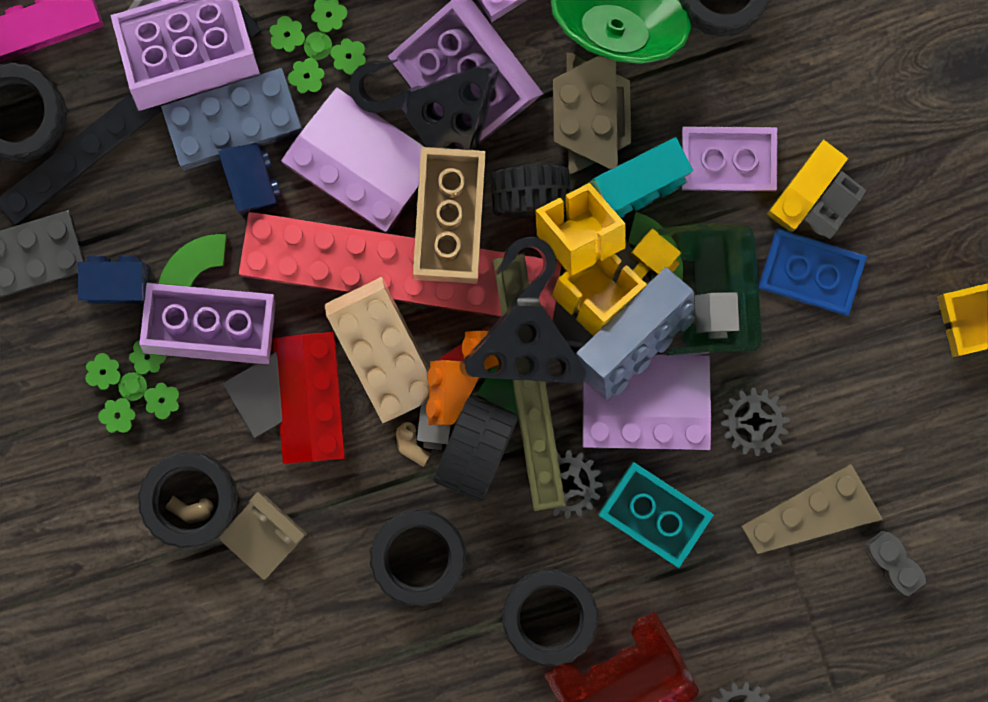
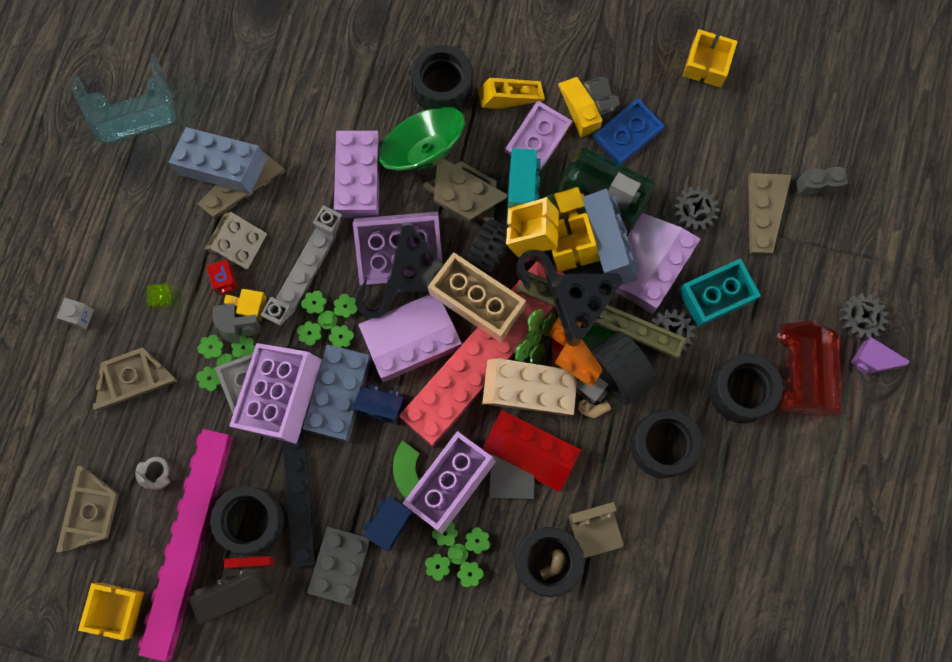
camera: 60 degrees left, 10 degrees down
none -> yellow slope [478,78,545,109]
none -> bright green plant [515,309,557,364]

